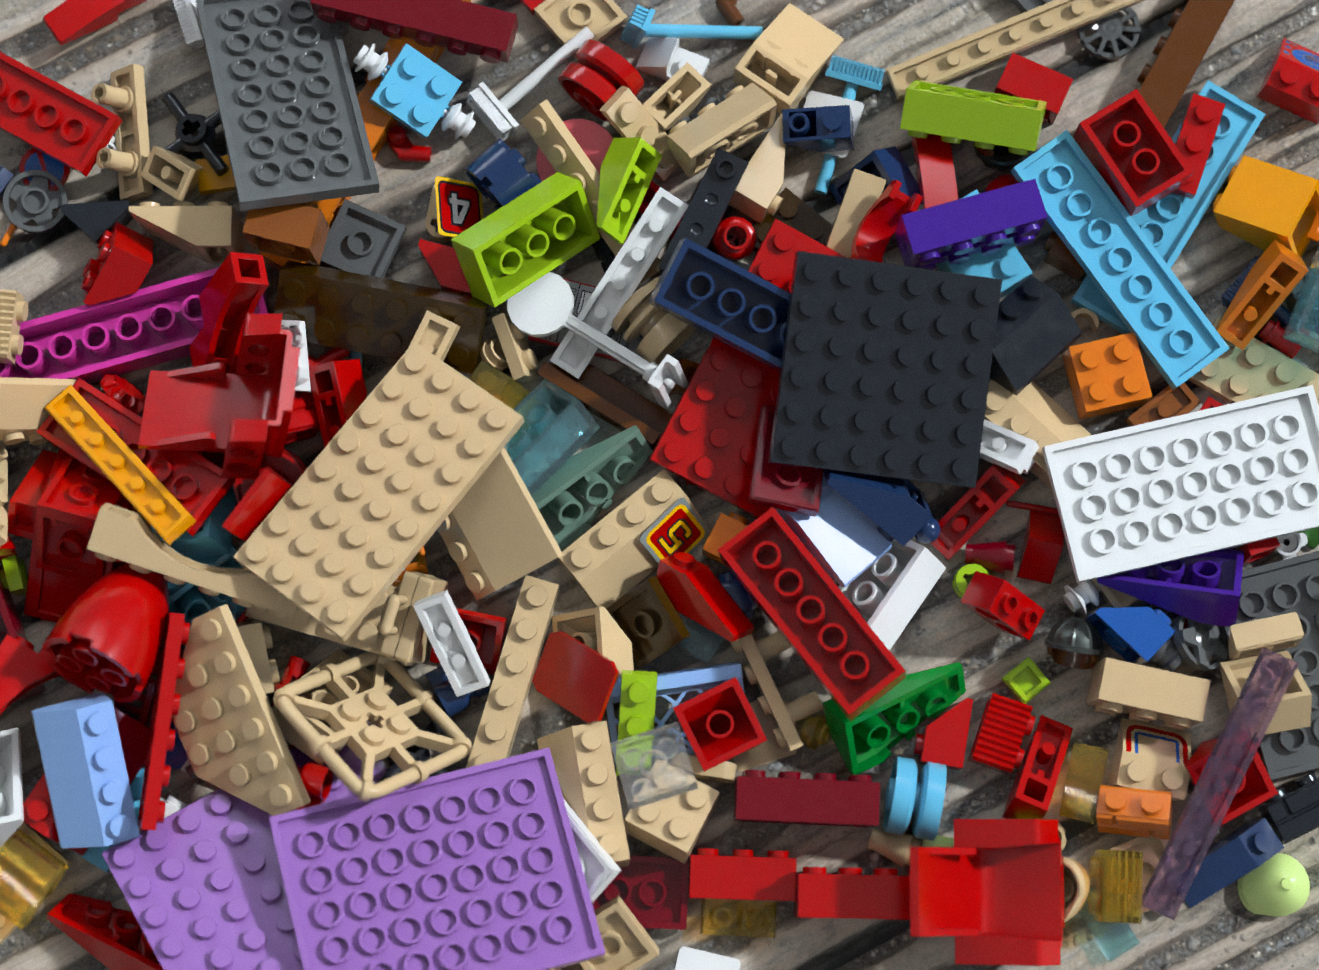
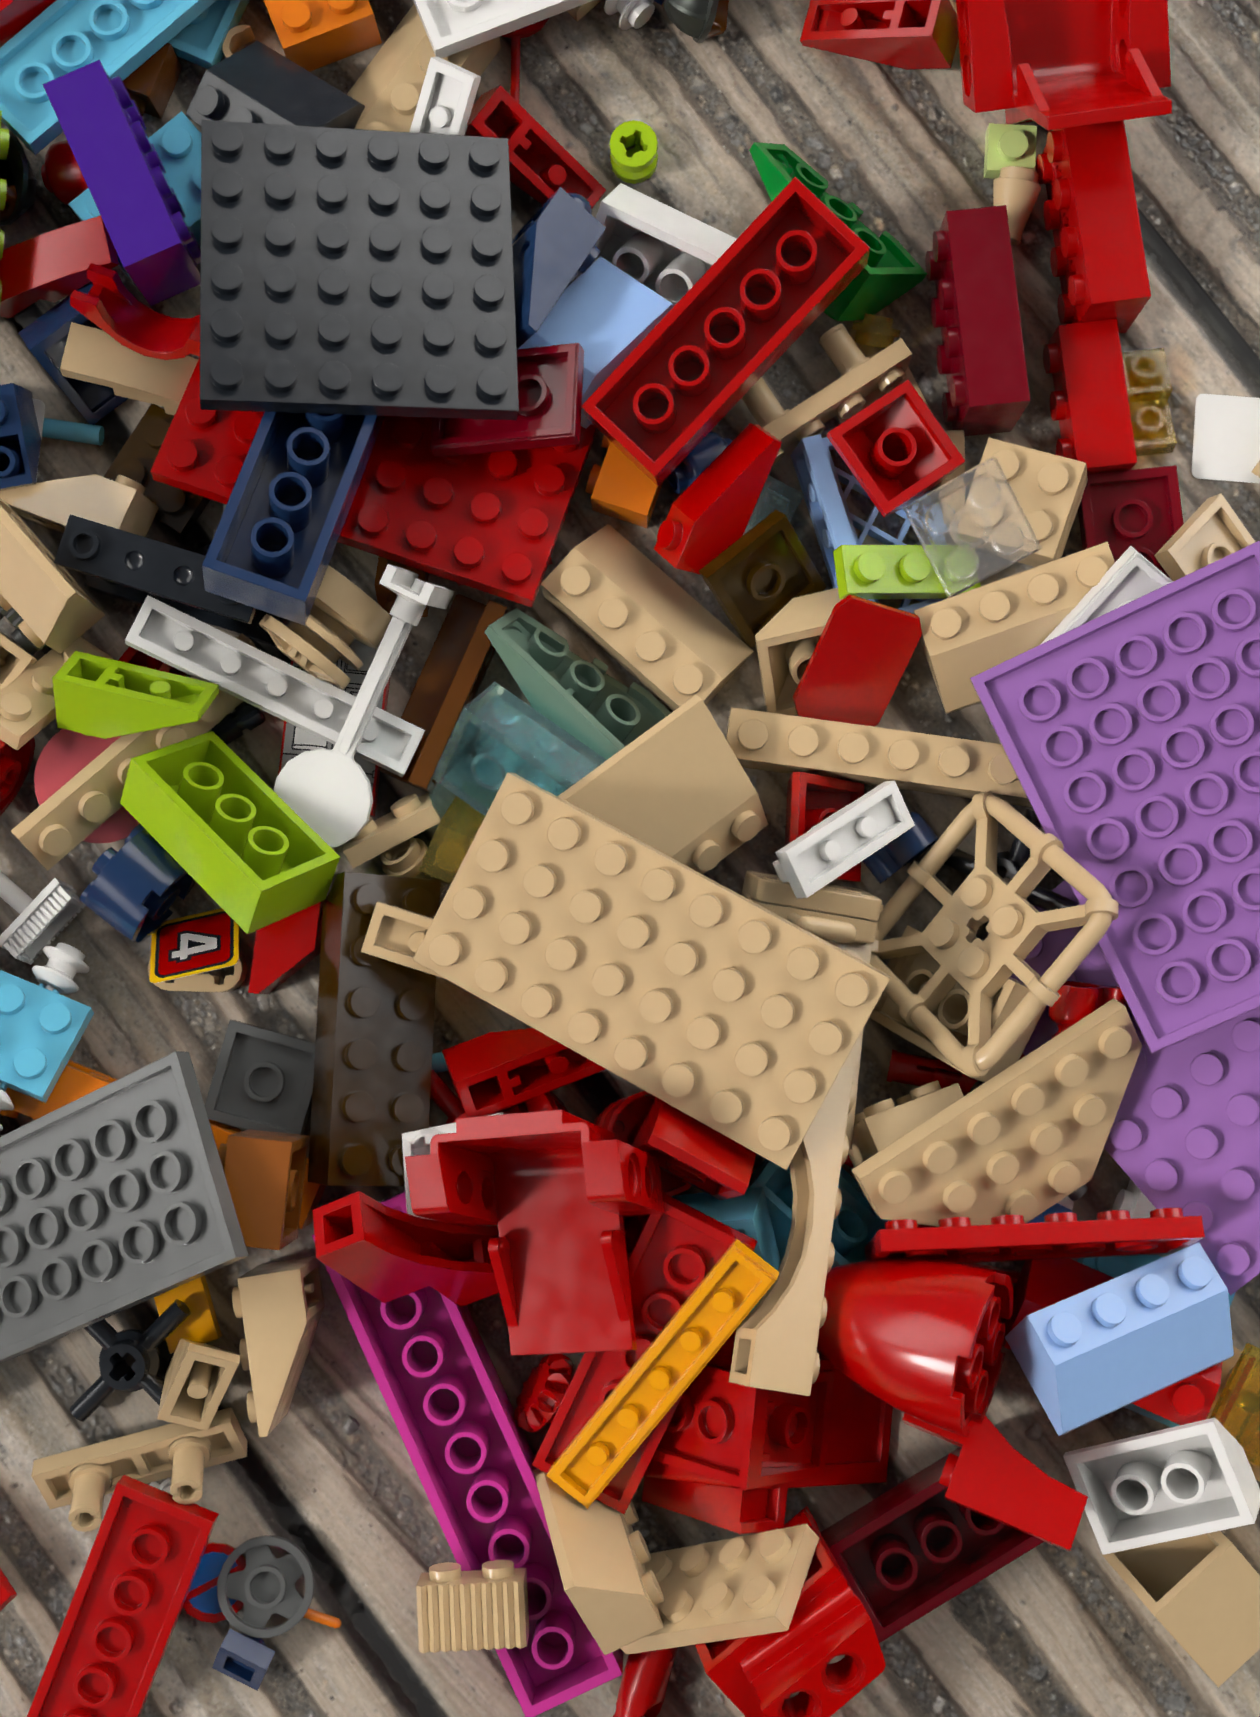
camera: 90 degrees left, 5 degrees up
lime plate [0,555,28,596] -> none
black slope [60,200,133,246] -> none
red slope [81,222,153,306] -> none
red arm [387,126,432,163] -> none
sticker [640,497,711,564] -> none
red head [711,216,757,262] -> none
medium azure wheel [883,756,947,841] -> none
red slope [913,698,973,770] -> none
red brick [960,571,1045,641] -> none
dark red cone [965,540,1015,574] -> none
red brick [968,693,1036,774] -> none
lime tile [1001,657,1051,704] -> none
red slope [1016,510,1064,585] -> none

